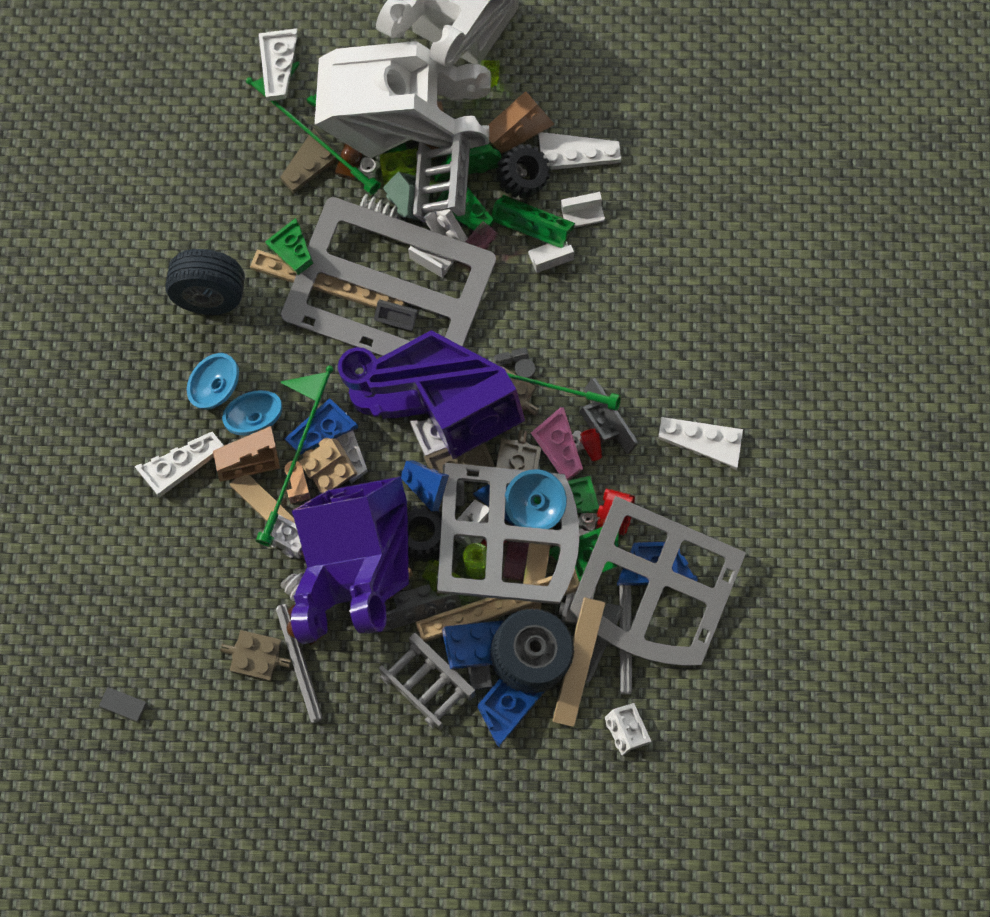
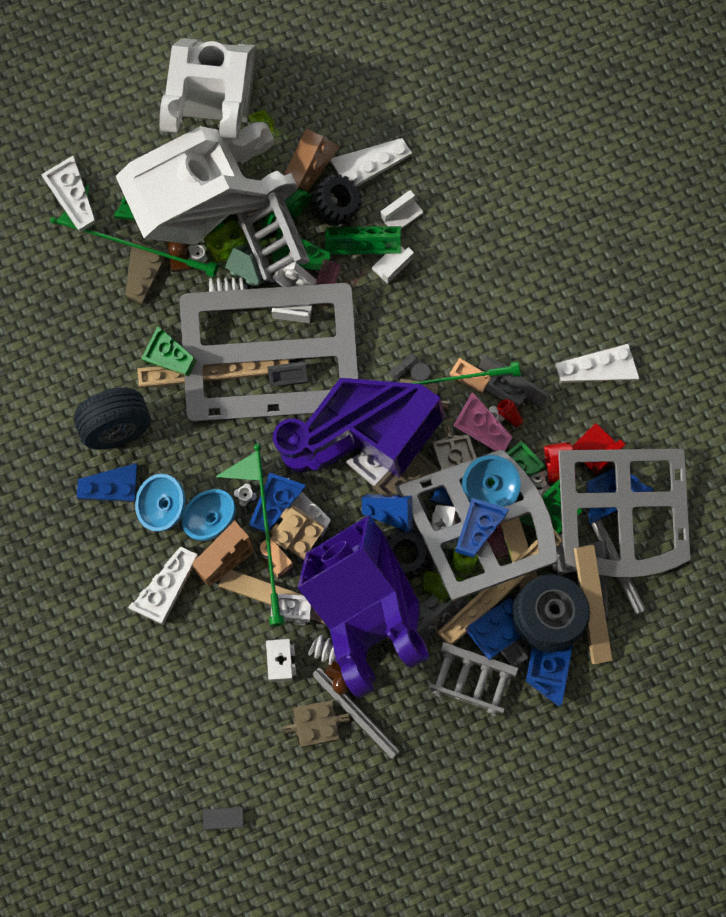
camera: 30 degrees left, 5 degrees up
white bracket [605,703,651,755] -> none
none -> blue wing [77,463,138,502]
none -> white plate [234,484,257,506]
none -> white brick [266,639,296,683]
none -> light nougat tile [450,358,492,394]
none -> blue wing [455,498,509,558]
none -> red bracket [572,424,626,476]

